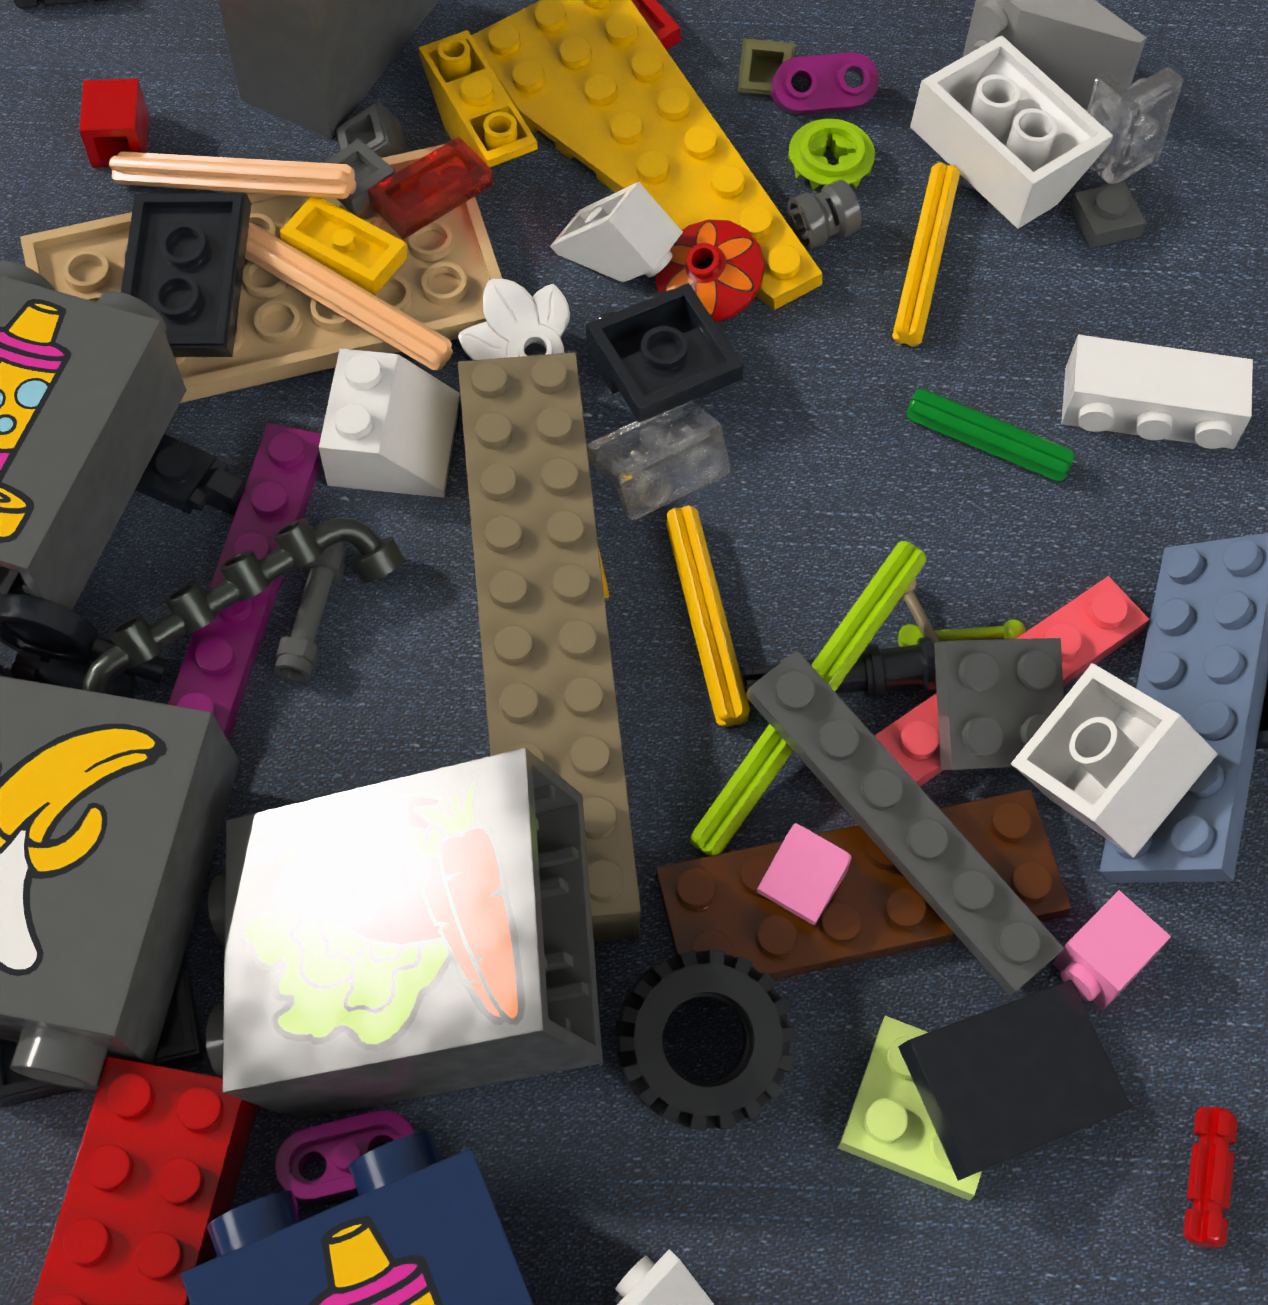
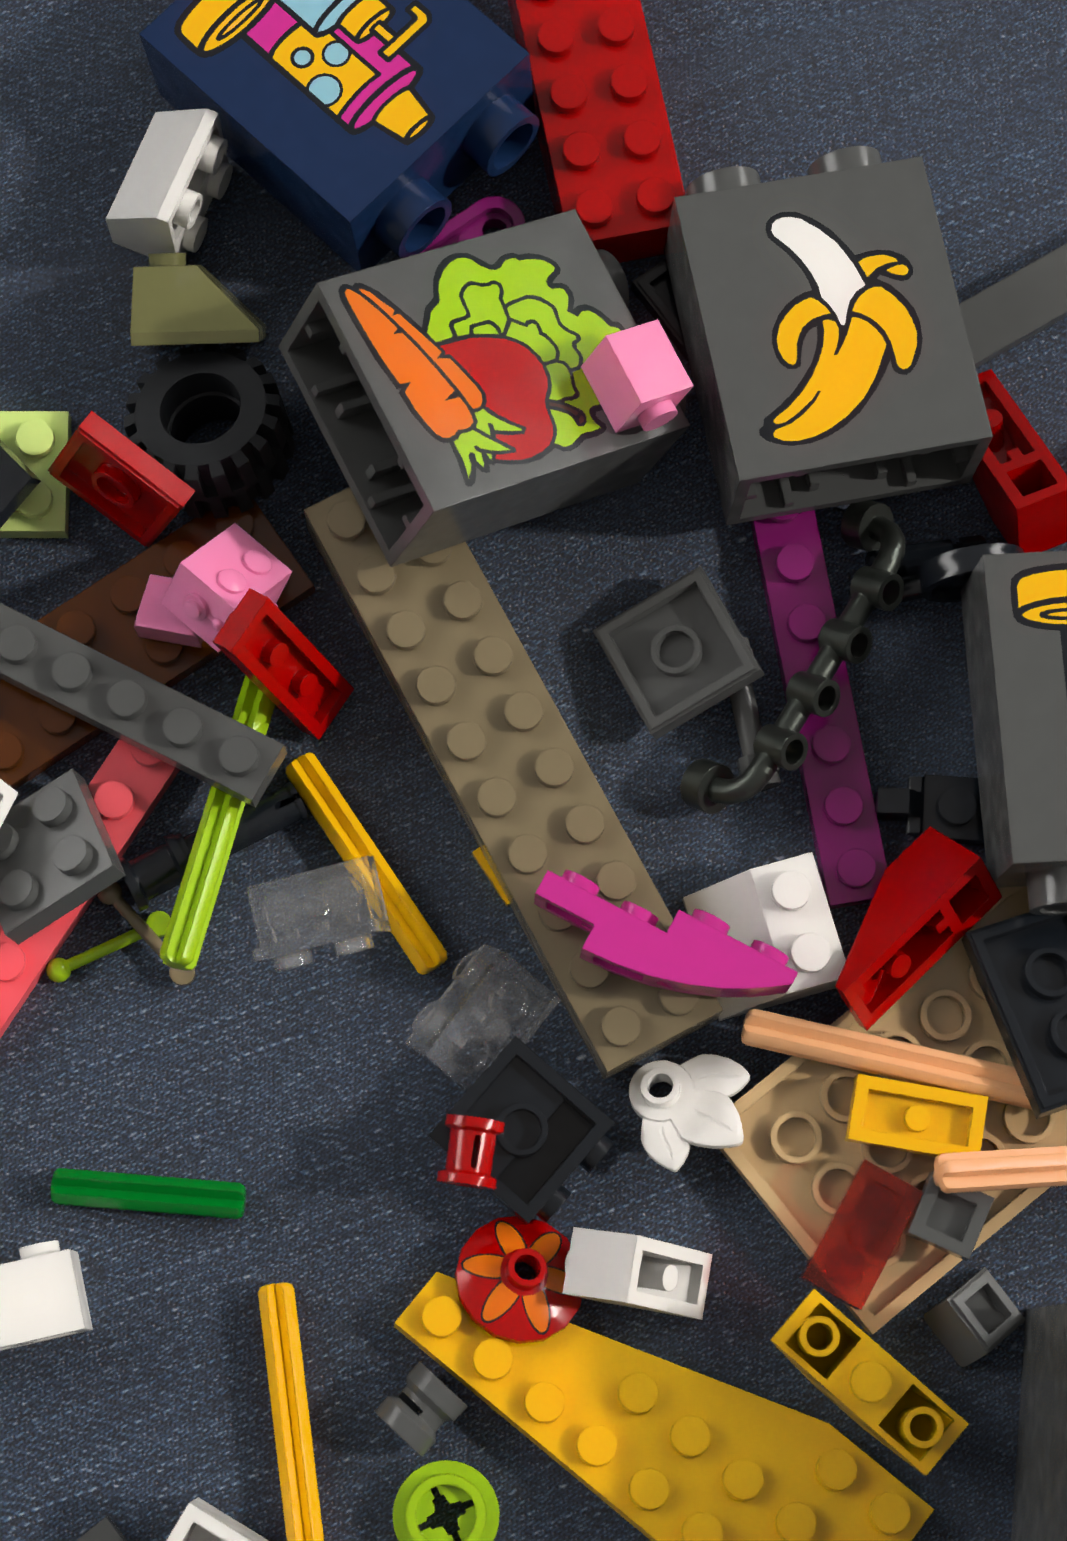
camera: 155 degrees right, 15 degrees up
none -> red tile [48,410,195,547]
none -> olive slope [130,253,266,346]
none -> bright pink head [161,523,293,653]
none -> red plate [212,588,354,740]
none -> clear bracket [246,856,391,972]
none -> red bush [437,1114,505,1190]
none -> dark pink slope [534,870,798,997]
none -> bright pink brick [581,320,694,433]
none -> dark grey tile [593,566,765,740]
none -> red slope [835,826,1002,1030]

